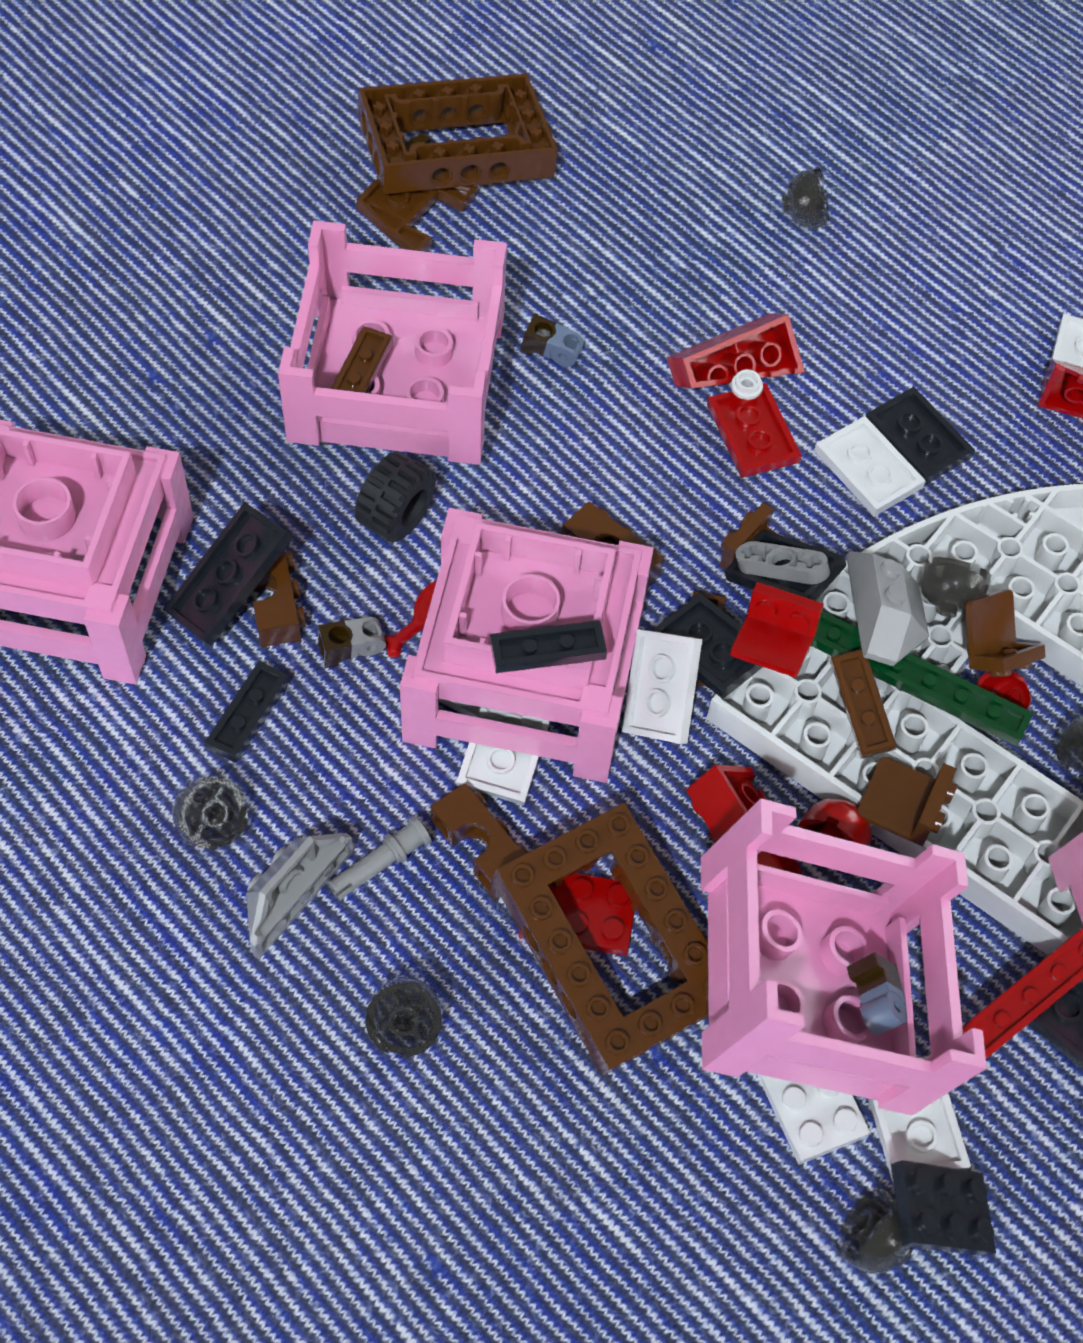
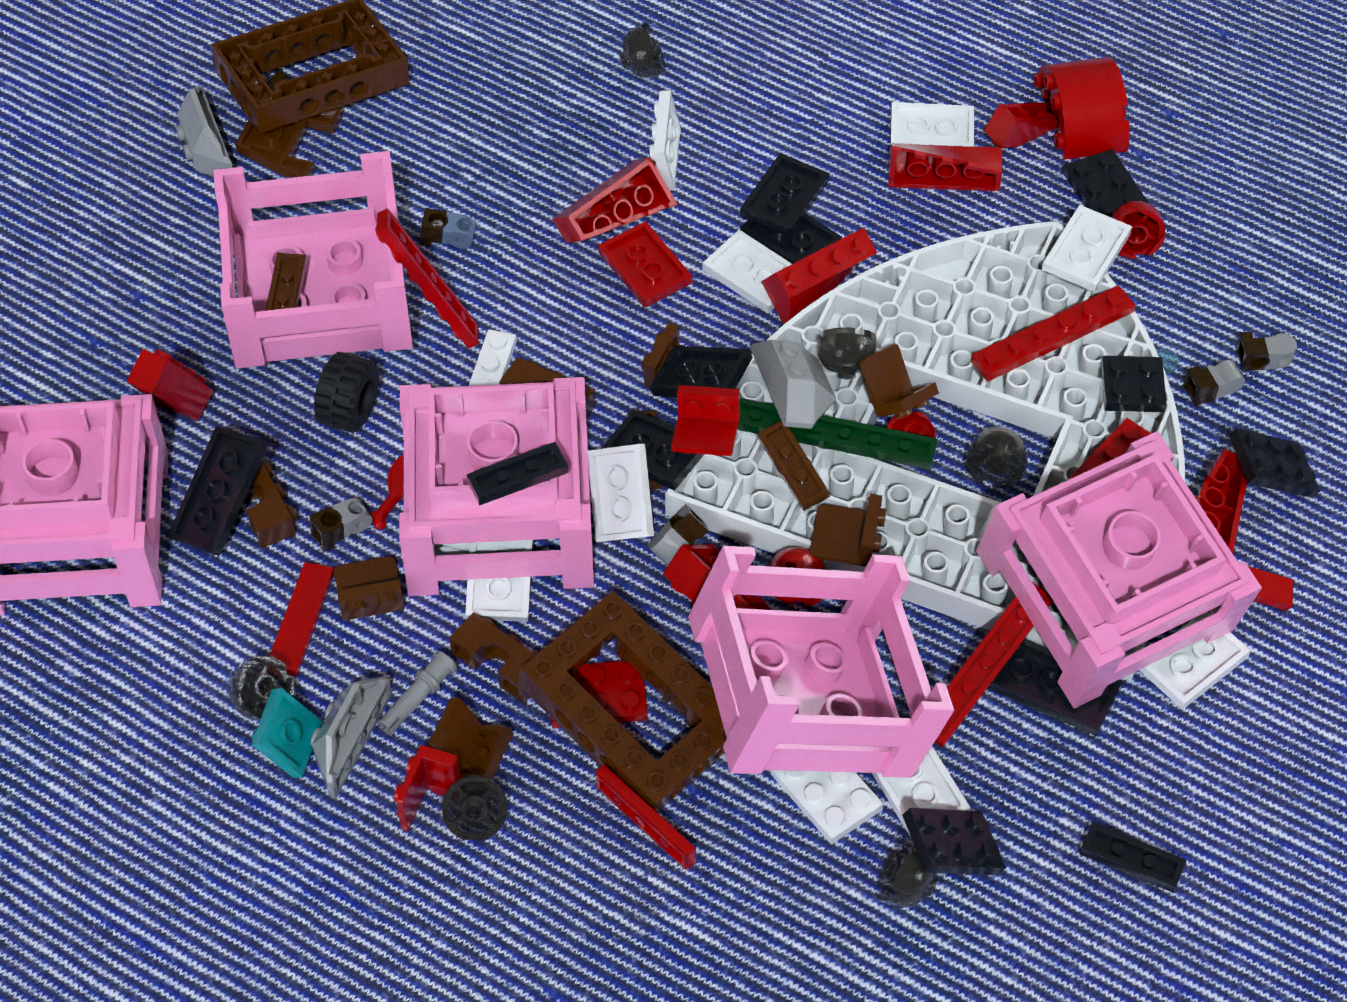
camera: 10 degrees left, 5 degrees down
black plate [204,661,290,763] -> none
white plate [731,369,763,400] -> none
light grey beam [735,541,830,584] -> none
leg [847,952,908,1036] -> none
none -> red wedge [126,349,214,422]
none -> light grey wedge [175,86,233,177]
none -> teal tile [251,688,322,778]
none -> red tile [266,562,334,677]
none -> reddish brown bracket [334,556,404,621]
none -> red plate [375,208,478,349]
none -> red bracket [394,745,462,832]
none -> reddish brown bracket [428,697,513,787]
none -> white plate [469,329,517,386]
none -> red tile [596,764,696,871]
none -> leg [648,504,709,565]
none -> white plate [650,90,681,190]
none -> black plate [740,153,830,237]
none -> red wedge [761,228,877,325]

